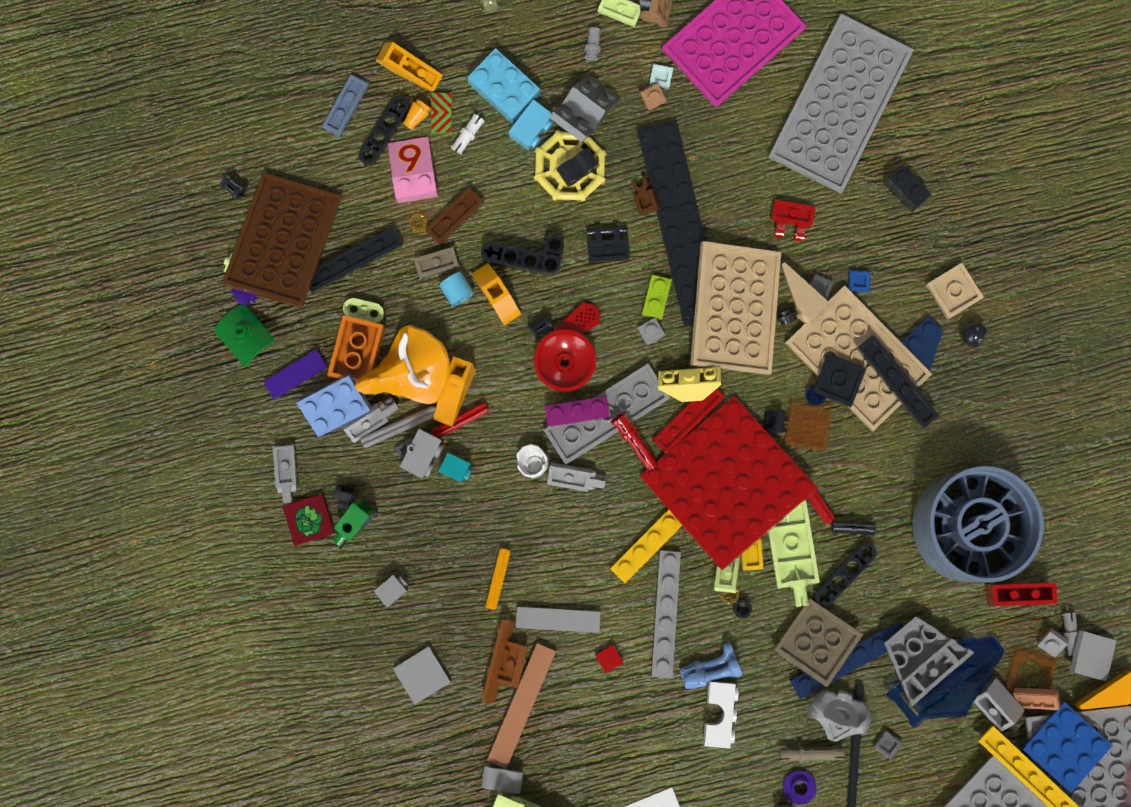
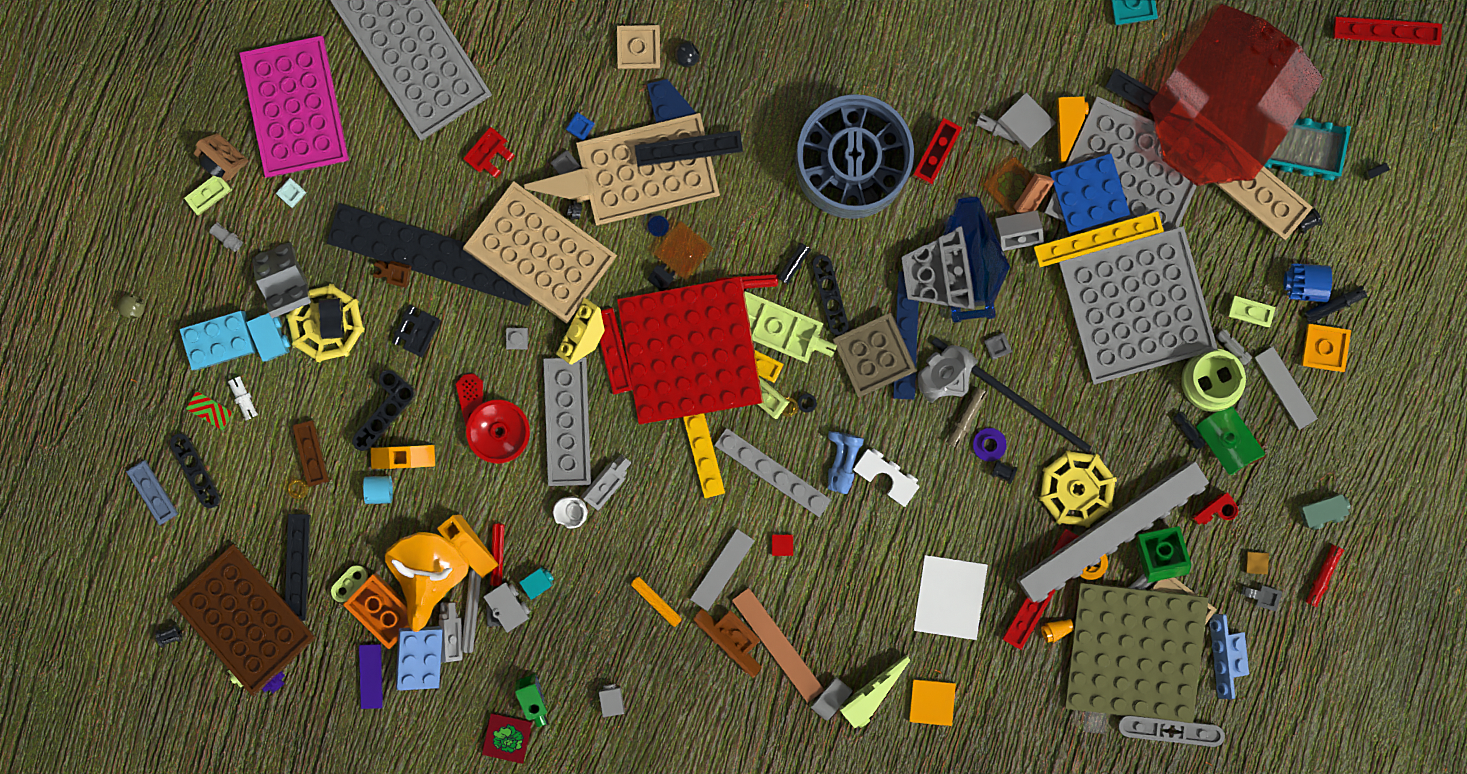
camera: 55 degrees left, 5 degrees up
green shield [214,304,275,367] -> none
light grey hinge [273,444,298,504] -> none
black tile [333,484,359,510] -> none
light orange slope [375,42,443,93] -> none
bright pink slope [388,137,438,203] -> none
light grey tile [393,646,451,705] -> none
light orange cone [403,99,431,130] -> none
dark tan plate [414,247,459,279] -> none
black bush [527,314,554,340] -> none
magenta plate [545,397,610,427] -> none
red pin [610,411,658,471] -> none
medium nougat plate [639,82,667,111] -> none
lime plate [642,275,672,320] -> none
black tile [812,353,866,408] -> none
black brick [884,165,931,213] -> none
light grey plate [1037,628,1068,658] -> none

